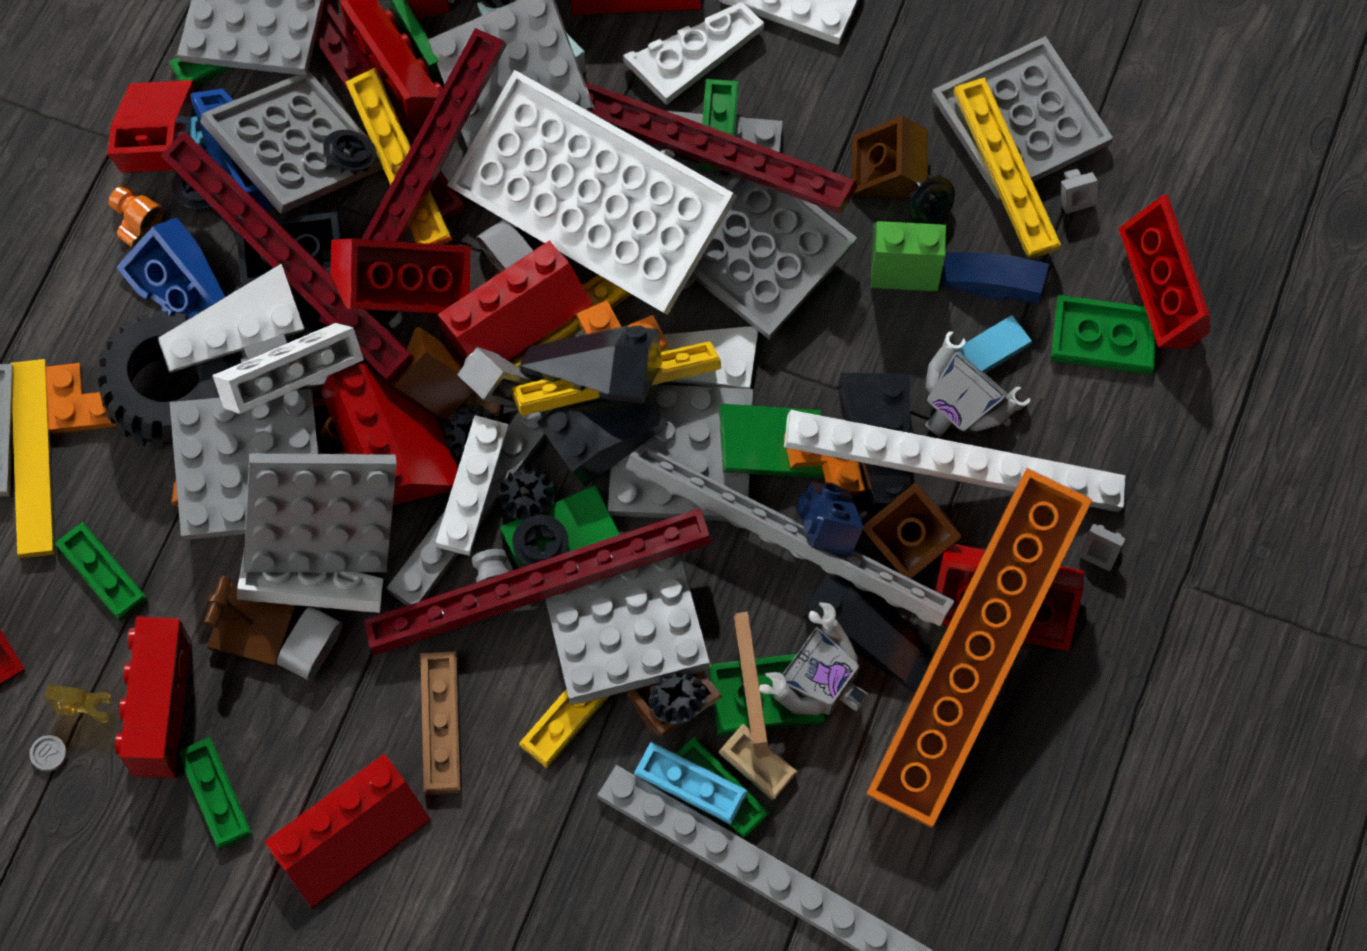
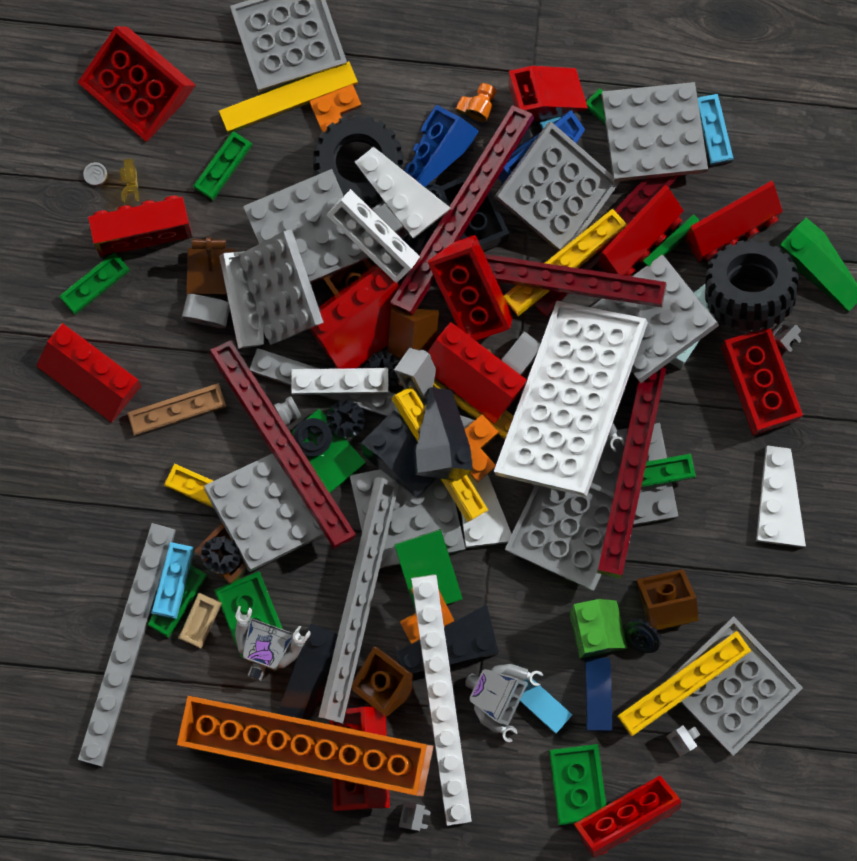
camera: 70 degrees right, 10 degrees up
black gear [323,130,376,175] -> none
white wing [623,2,764,105] -> none
medium nougat tile [734,611,770,758] -> none
dark blue brick [797,482,864,557] -> none

